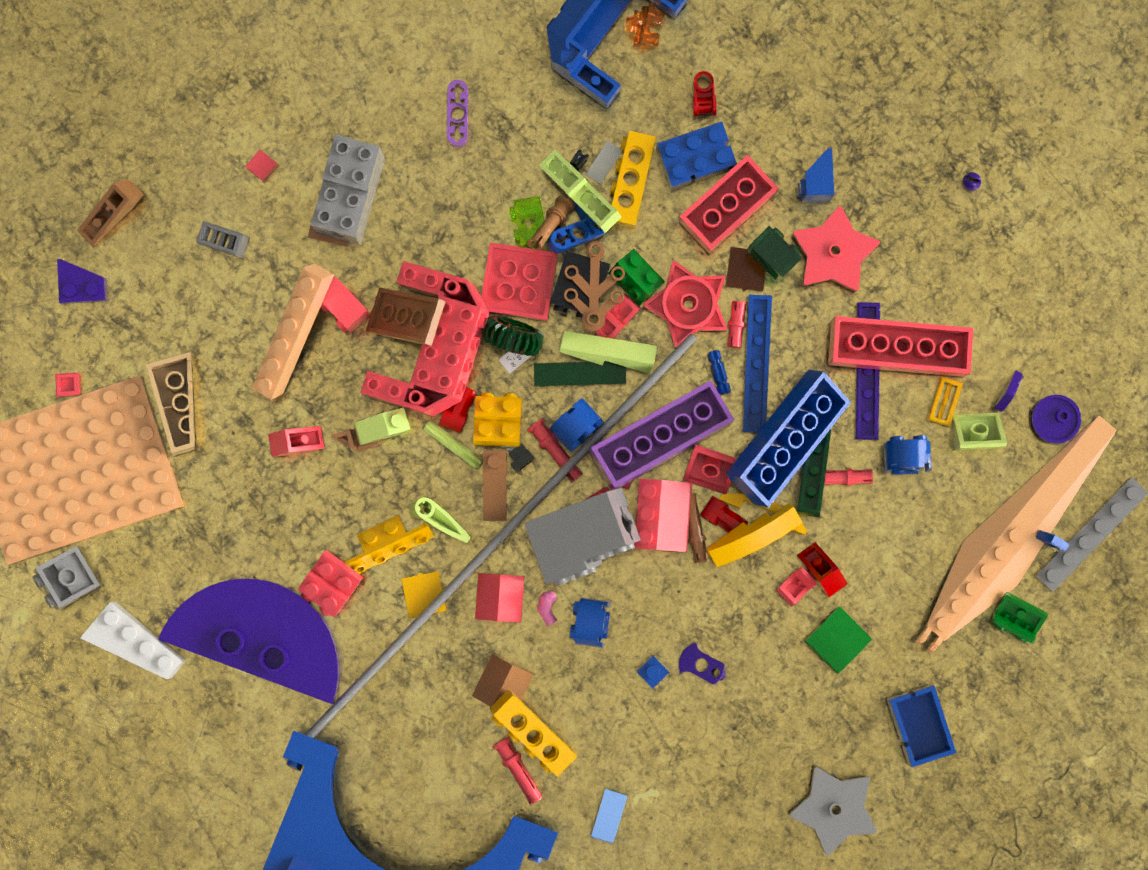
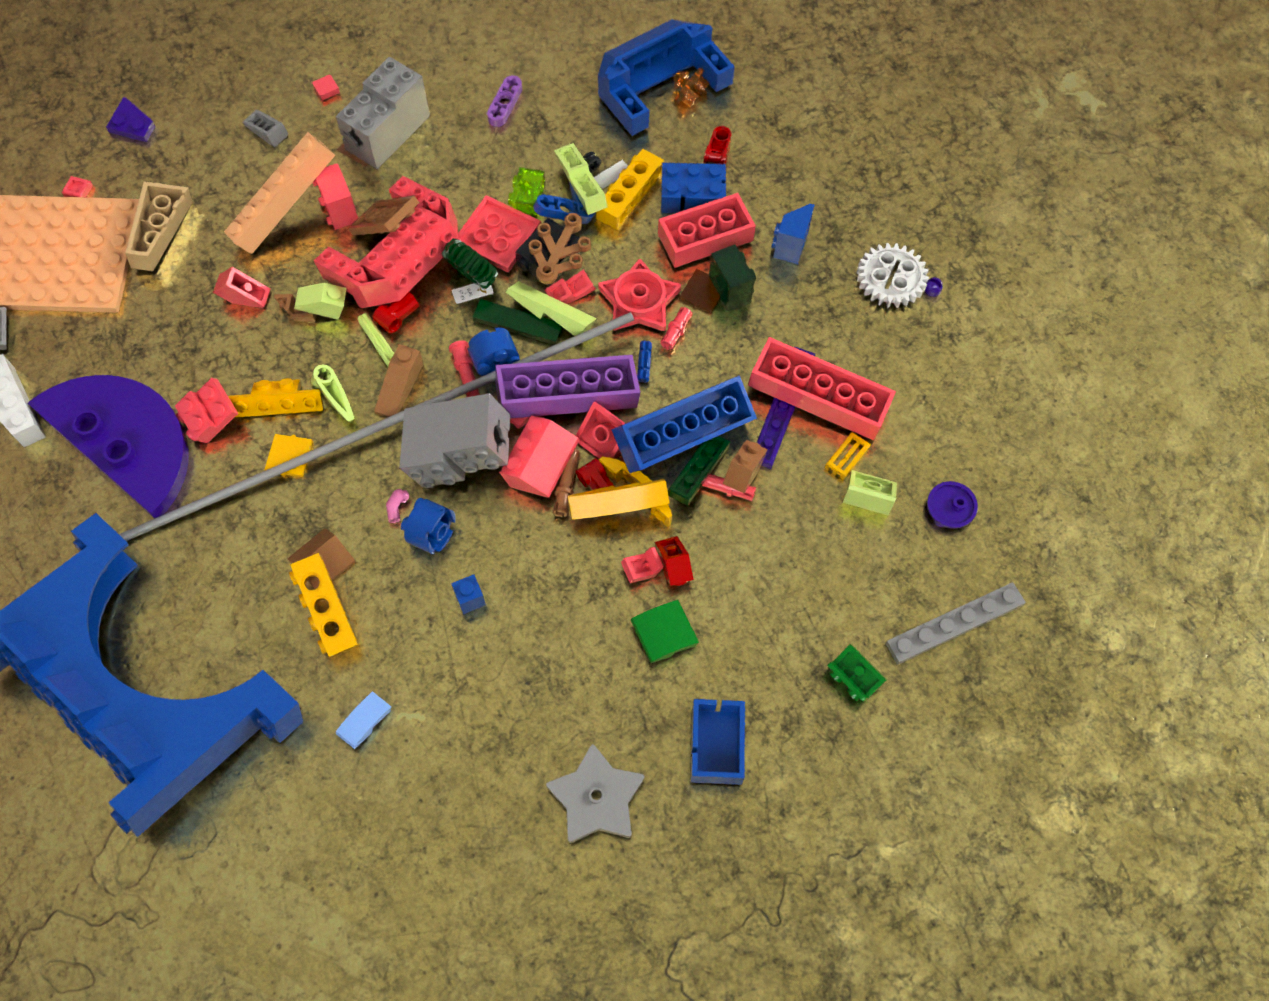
camera: 20 degrees right, 20 degrees down
medium nougat slope [77,178,144,247] -> none
yellow plate [473,392,522,447] -> none
coral slope [475,573,524,622] -> none
coral pin [492,736,543,805] -> none
pearl dark grey piece [500,443,535,473] -> none
medium nougat pin [528,195,575,251] -> none
green bracket [609,249,665,306] -> none
dark purple piece [679,643,726,685] -> none
blue plate [742,294,772,433] -> none
coral plate [793,206,880,292] -> none
blue brick [884,435,932,475] -> none
light nougat hinge [916,416,1117,654] -> none
dark purple tile [995,370,1023,412] -> none
tile [1036,530,1069,551] -> none
none -> medium nougat brick [723,440,768,493]
none -> white gear [856,243,929,308]

